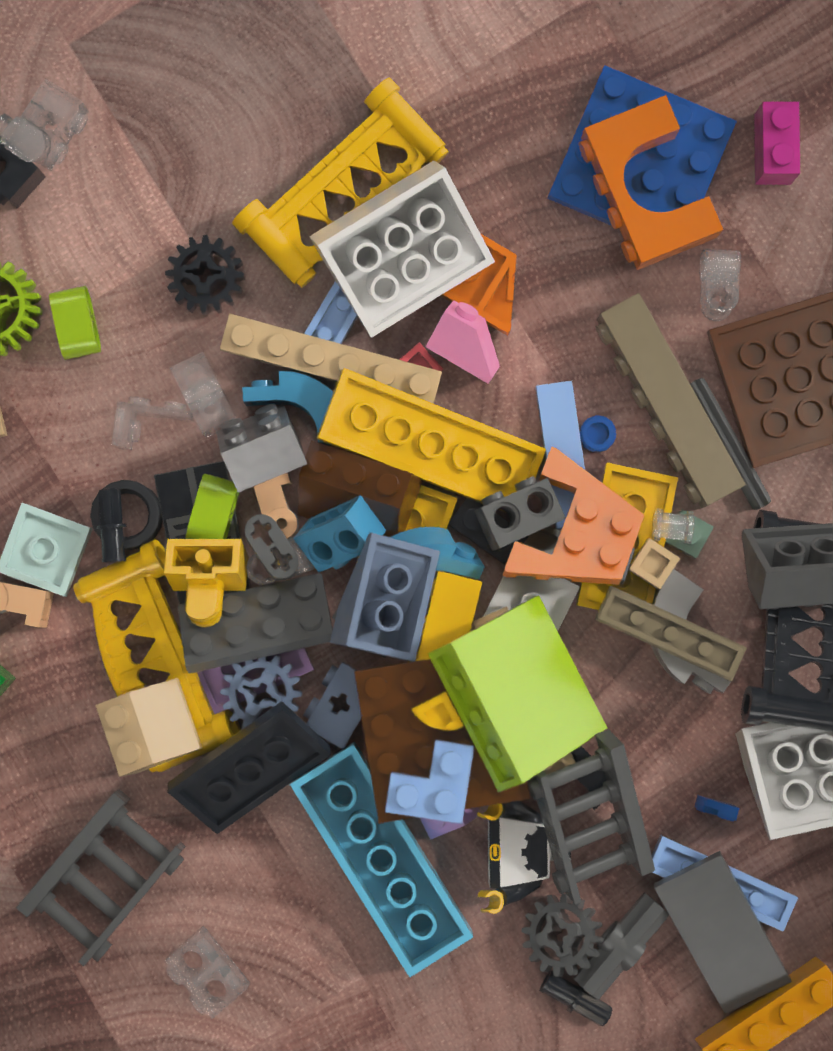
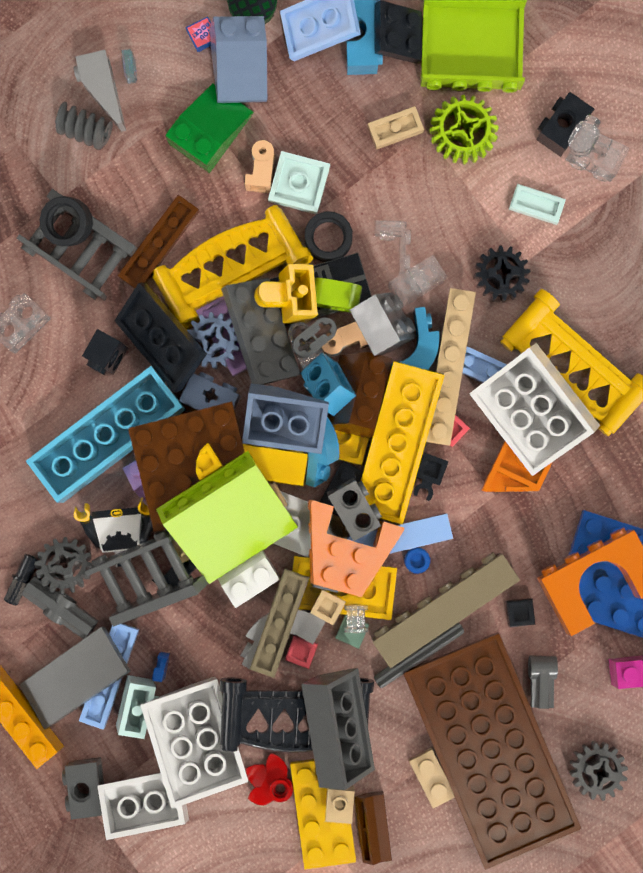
camera: 90 degrees right, 0 degrees up
lime beam [49,286,101,360] -> none
tan slope [96,678,202,777] -> none
black axle [97,488,127,562] -> none
light blue plate [385,740,474,824] -> none
bright pink slope [426,301,500,384] -> none
clear piece [699,249,741,322] -> none
none -> black tyre [39,196,93,246]
none -> black brick [82,329,129,375]
none -> light aqua brick [116,675,159,739]
none -> reddish brown plate [118,194,200,289]
none -> white slope [218,550,281,608]
none -> coral tile [285,635,318,669]
none -> black plate [413,452,449,501]
none -> black tile [506,598,536,627]
none -> light aqua tile [509,184,566,225]
none -> dark grey piece [528,655,558,709]

